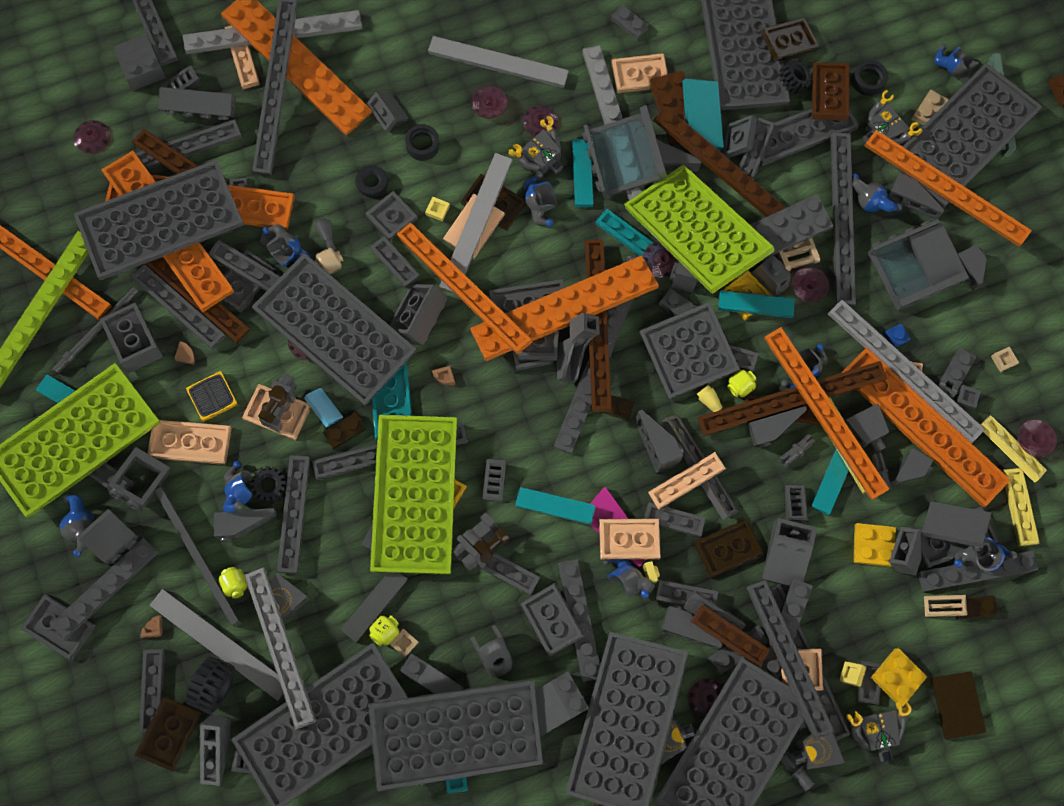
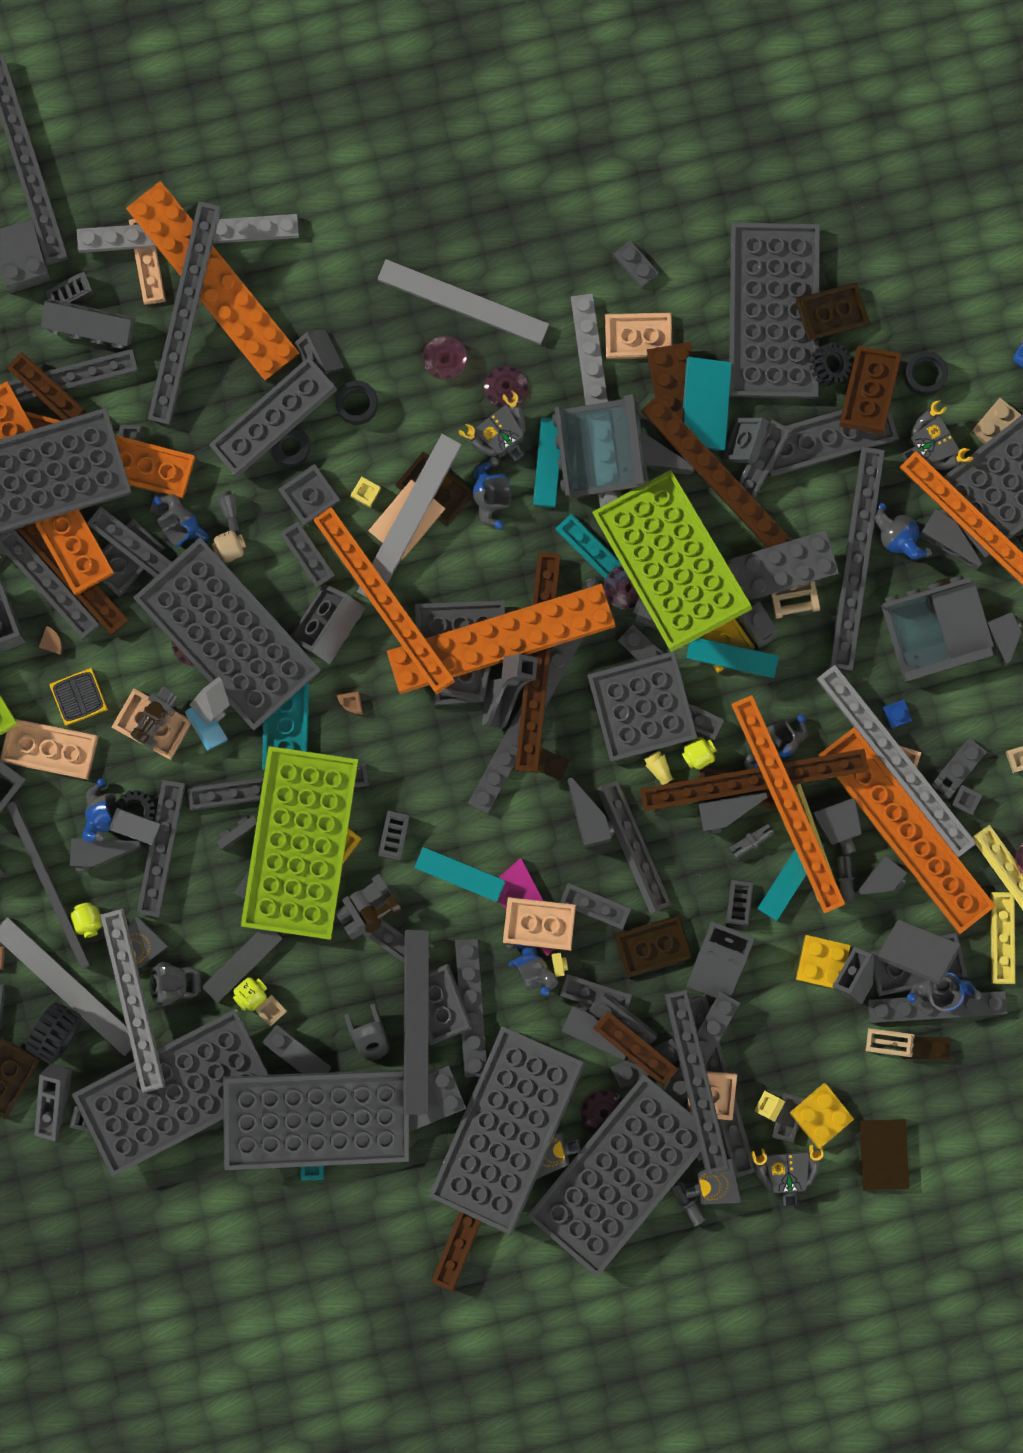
camera: 15 degrees right, 10 degrees up
dark brown plate [323,412,366,450] -> none
light nougat tile [648,452,726,510] -> none
clear pink dish [792,267,829,303] -> none
none -> dark grey tile [109,808,160,845]
none -> dark grey piece [150,962,202,1006]
none -> light grey slope [190,677,230,725]
none -> dark grey plate [209,357,338,478]
none -> dark grey plate [216,816,257,851]
none -> dark grey tile [404,930,429,1115]

